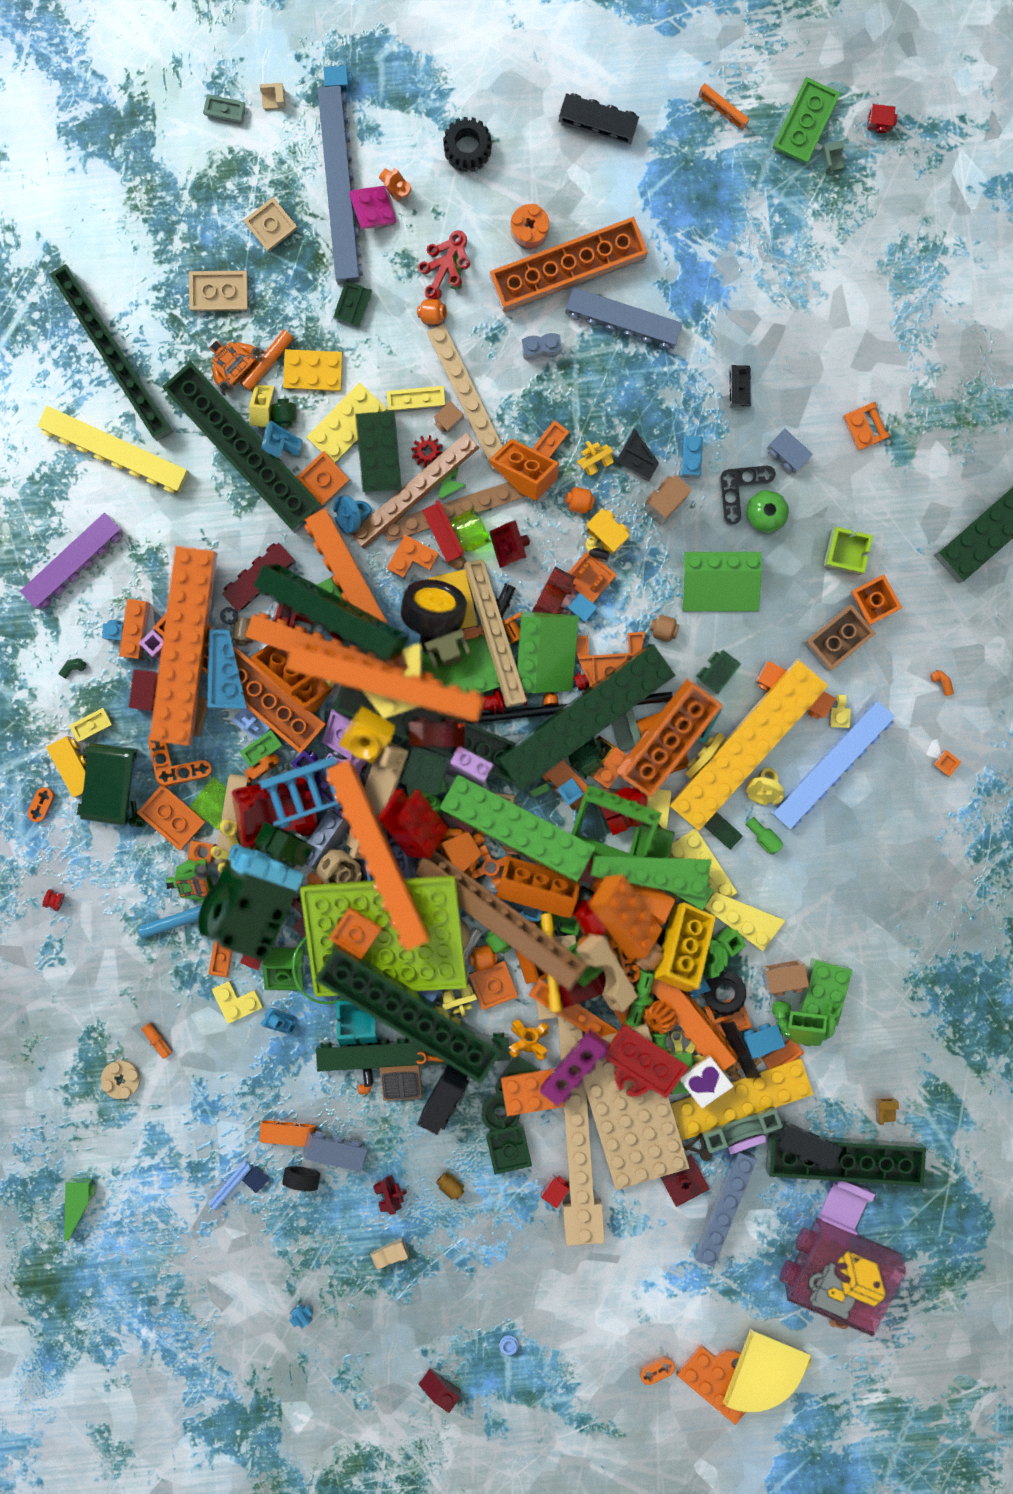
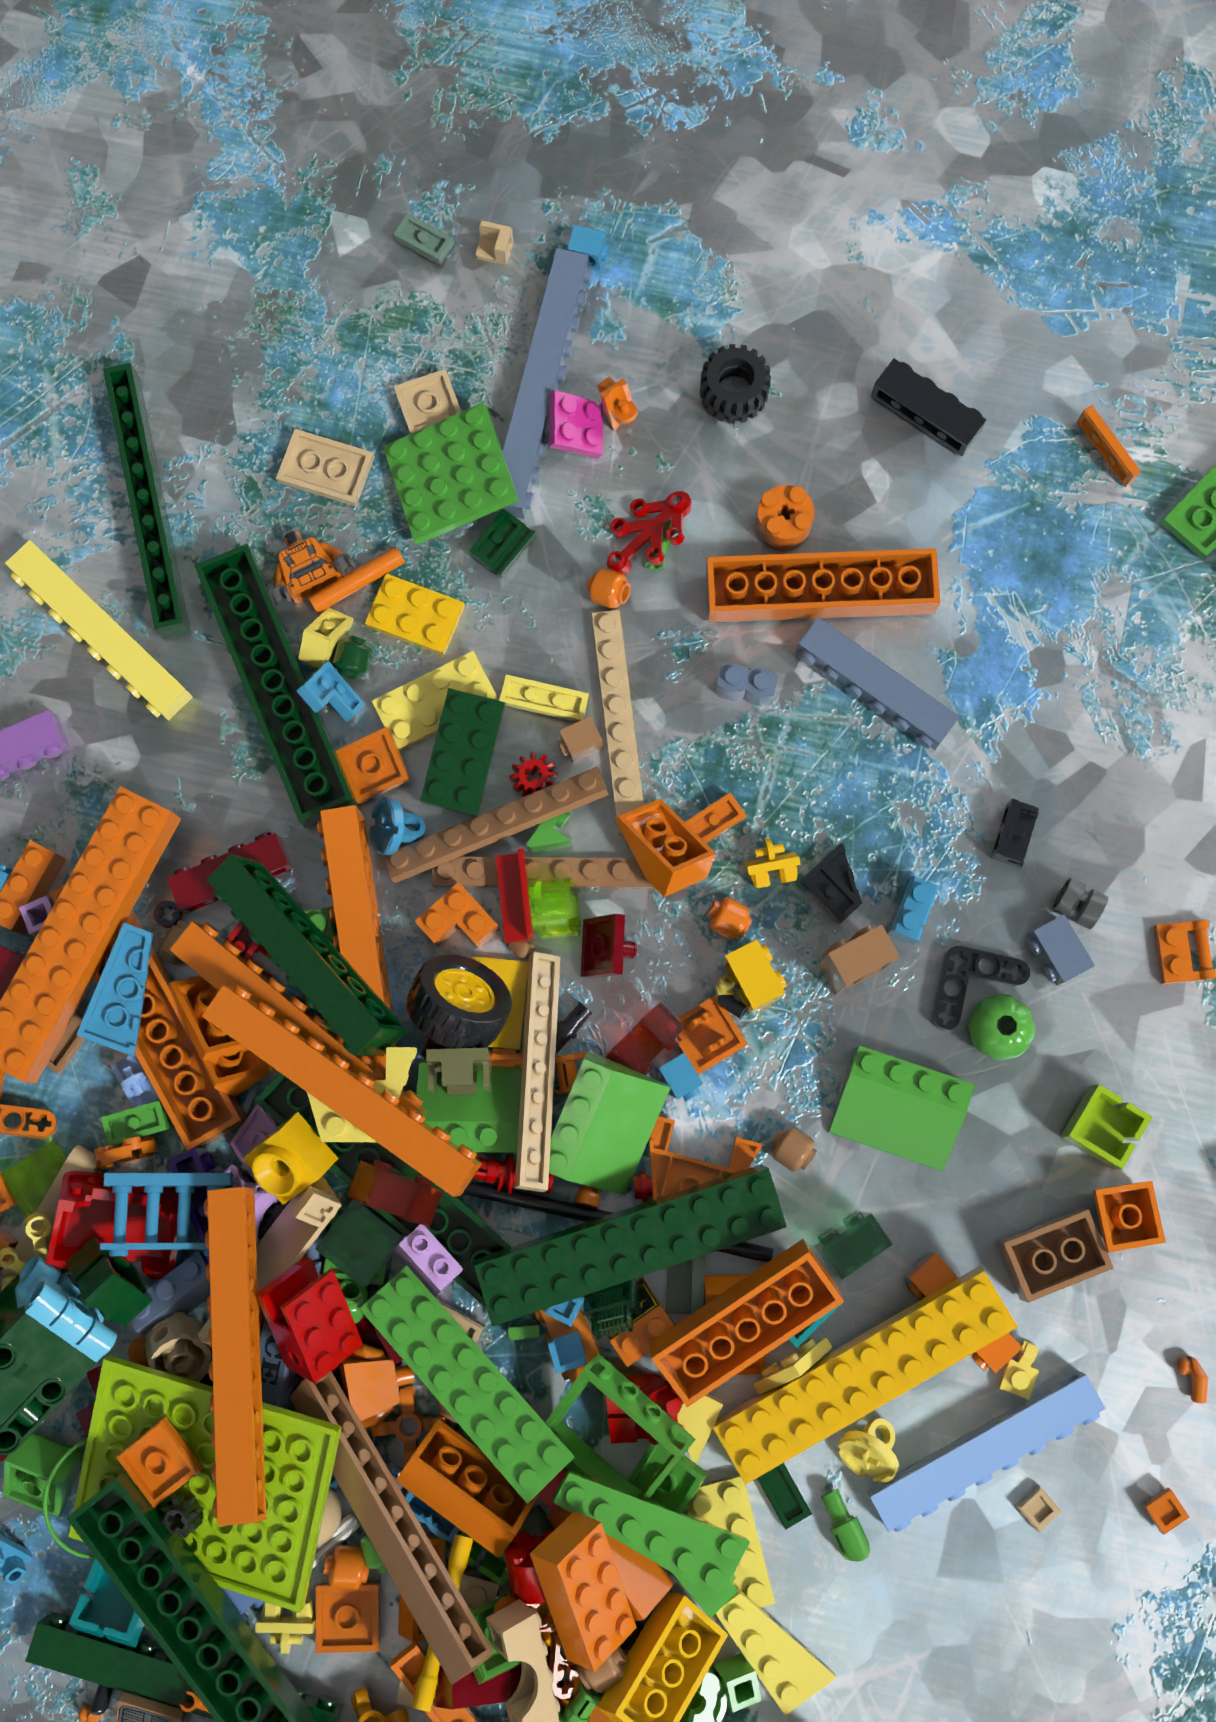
camera: 25 degrees right, 10 degrees down
none -> pearl dark grey gear [161,1493,204,1538]
none -> bright green plate [383,402,520,545]
none -> dark azure tile [544,1297,585,1327]
none -> tan tile [1015,1485,1062,1532]
none -> dark grey wheel [1052,877,1108,930]

